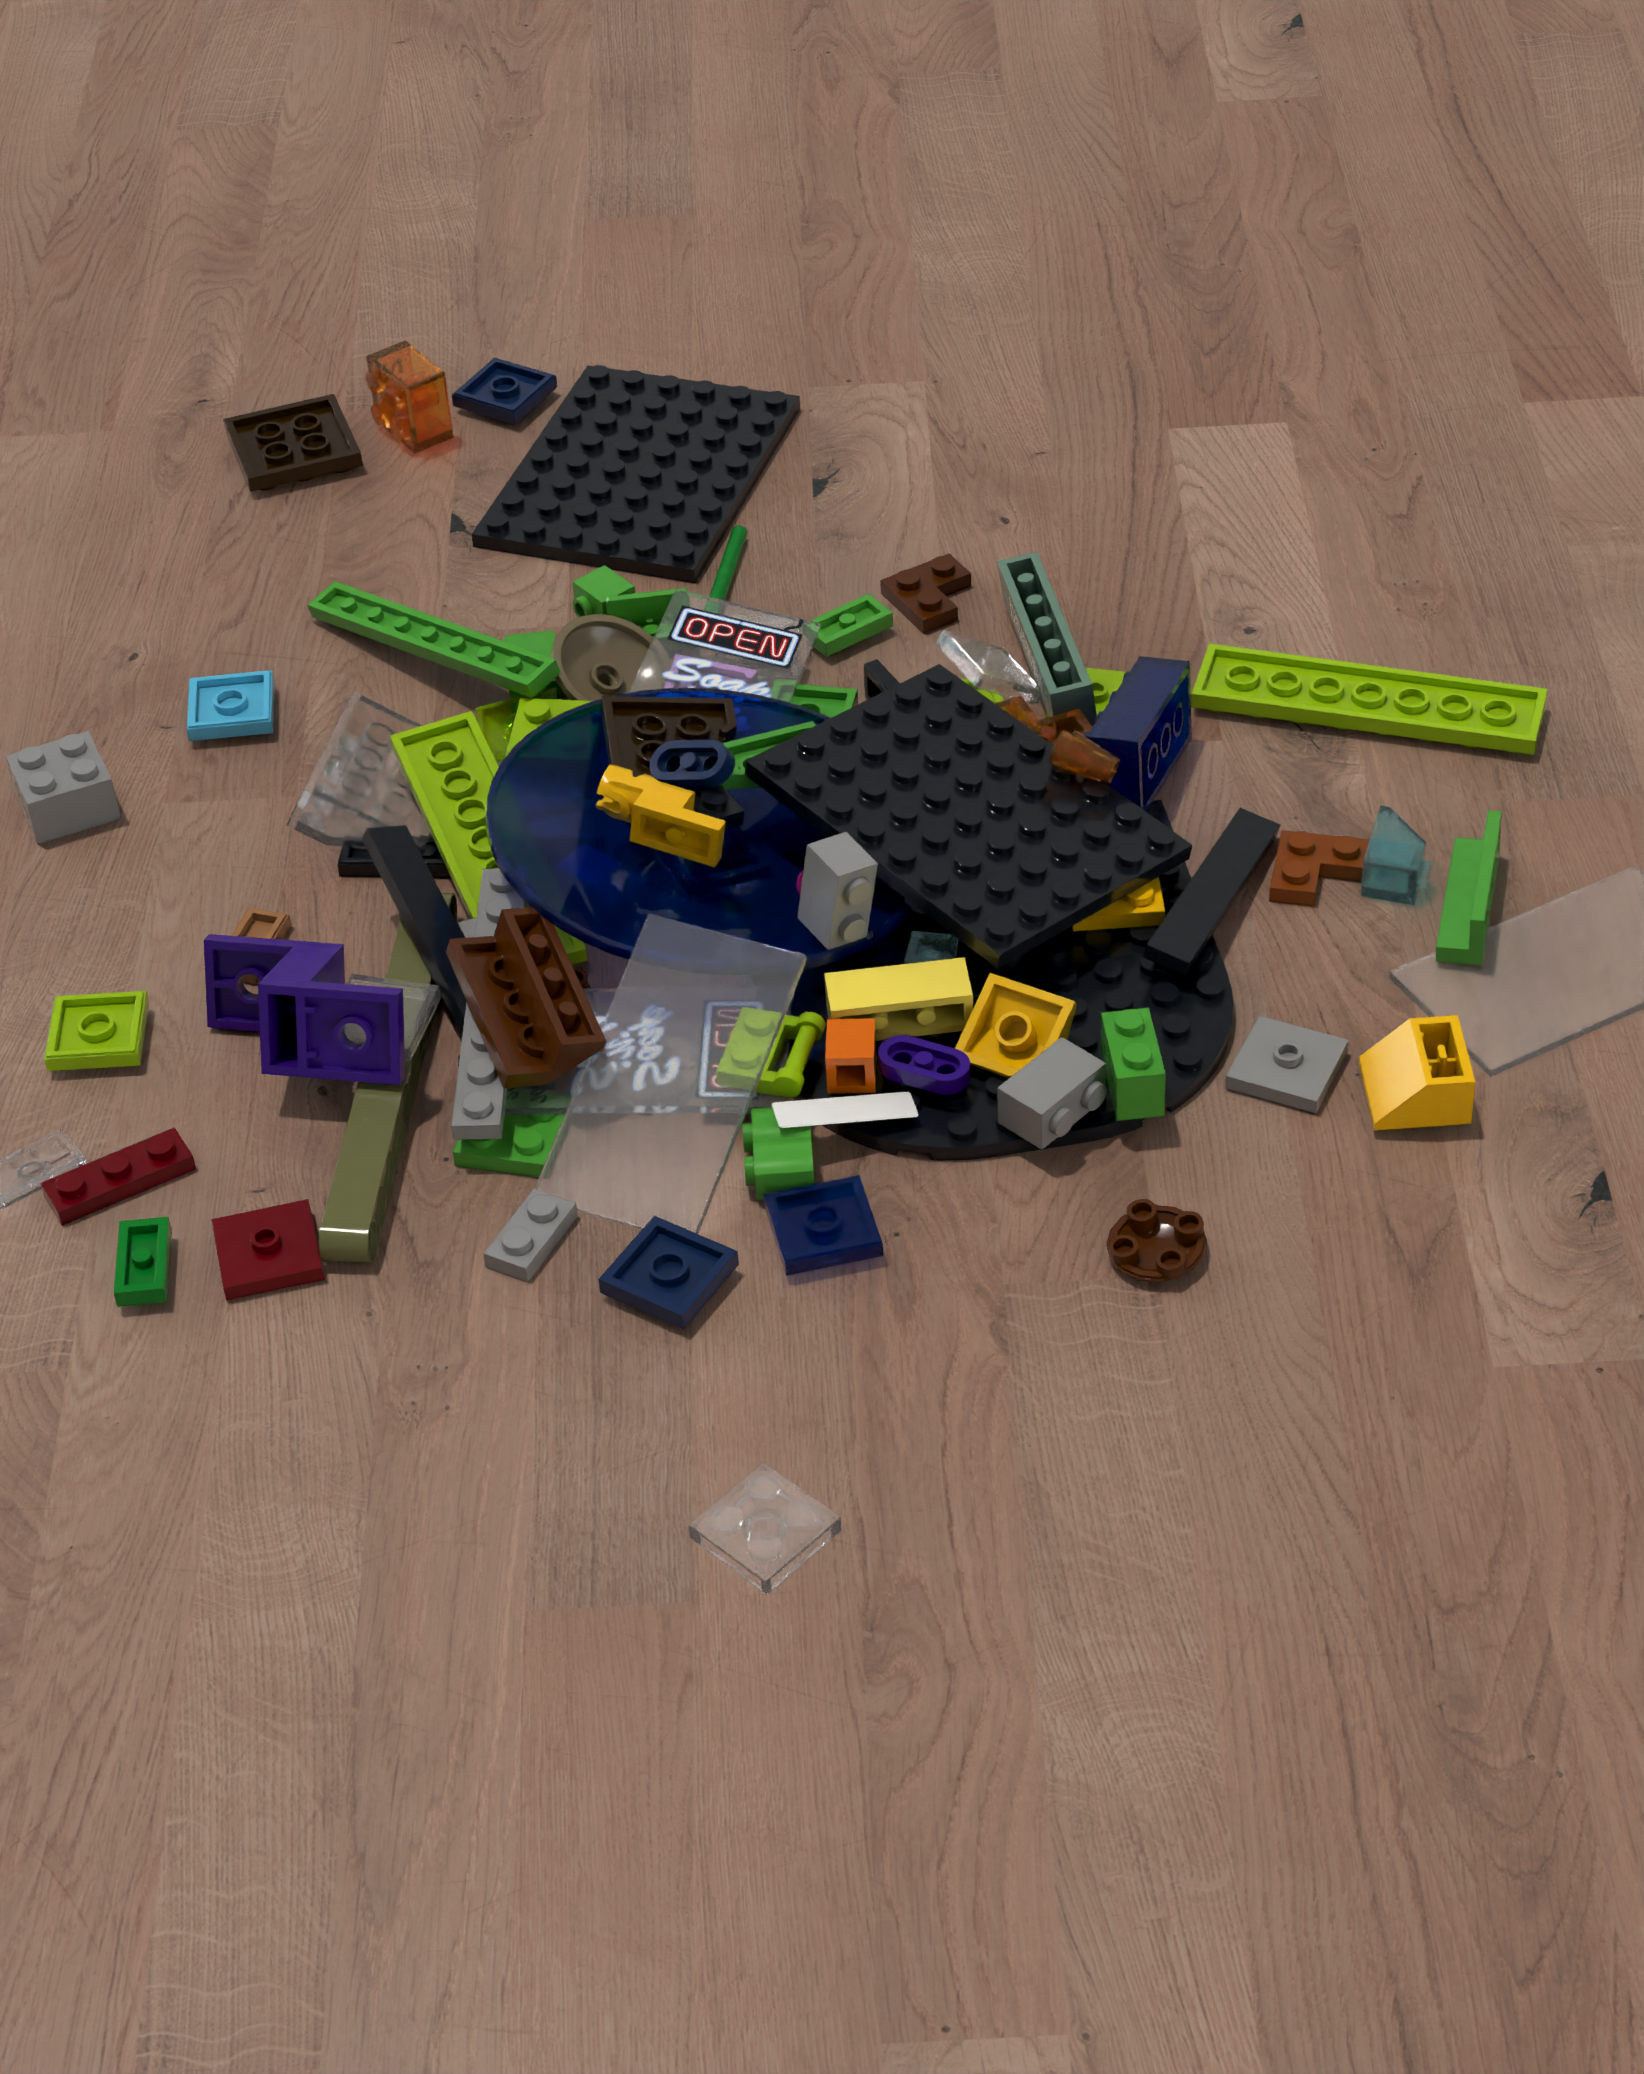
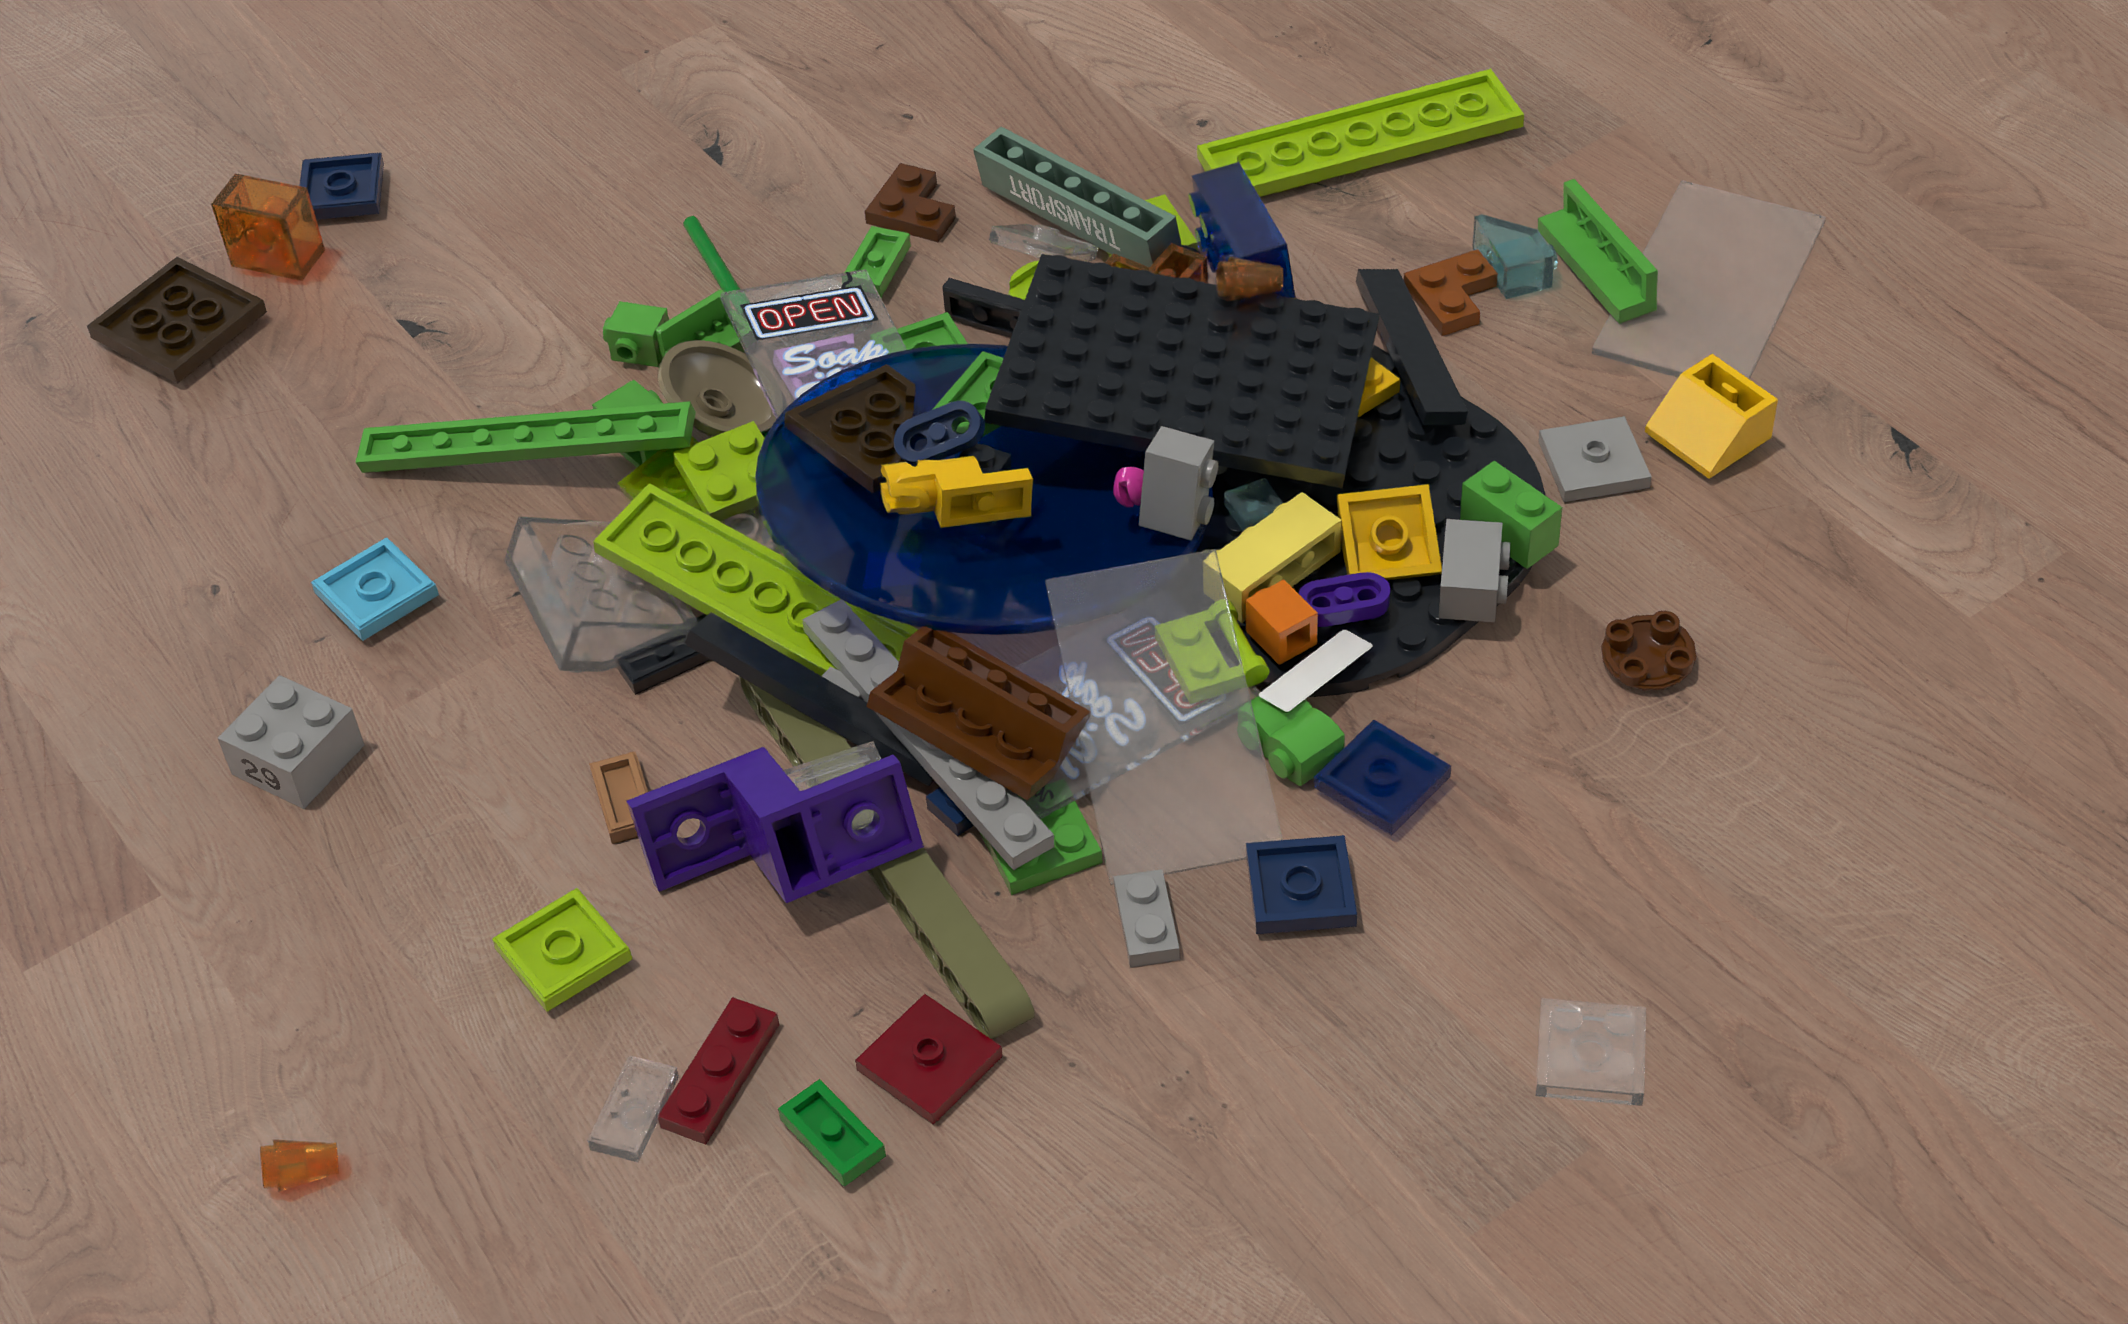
camera: 35 degrees left, 5 degrees up
black plate [471,365,800,583] -> none

